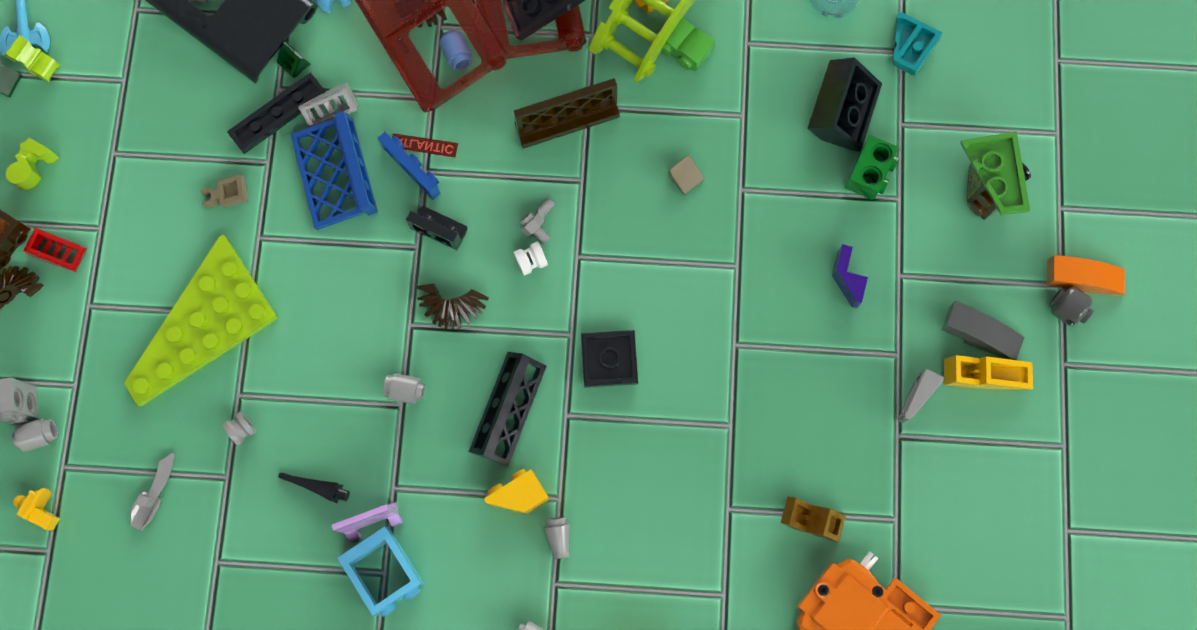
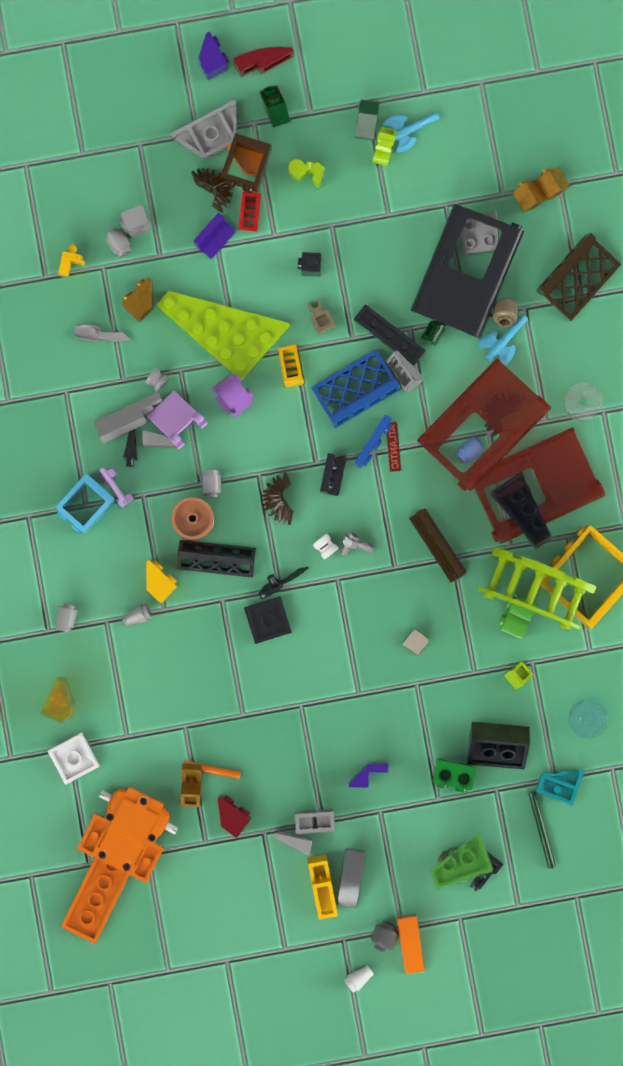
camera: 75 degrees right, 10 degrees up
none -> light grey piece [94,392,162,443]
none -> pearl gold slope [121,277,153,323]
none -> light grey slope [142,430,177,448]
none -> lavender flag [146,391,208,449]
none -> nougat wheel [171,497,215,541]
none -> orange piece [183,760,241,779]
none -> dark purple panel [193,212,236,259]
none -> medium lavender brick [210,374,254,419]
none -> dark red slope [217,795,251,838]
none -> black piece [258,566,309,600]
none -> yellow slope [278,344,304,388]
none -> light grey brick [295,809,335,834]
none -> black brick [298,252,321,276]
none -> white cone [344,965,374,993]
none -> lime slope [504,660,534,690]
none -> dark green bar [528,791,556,868]

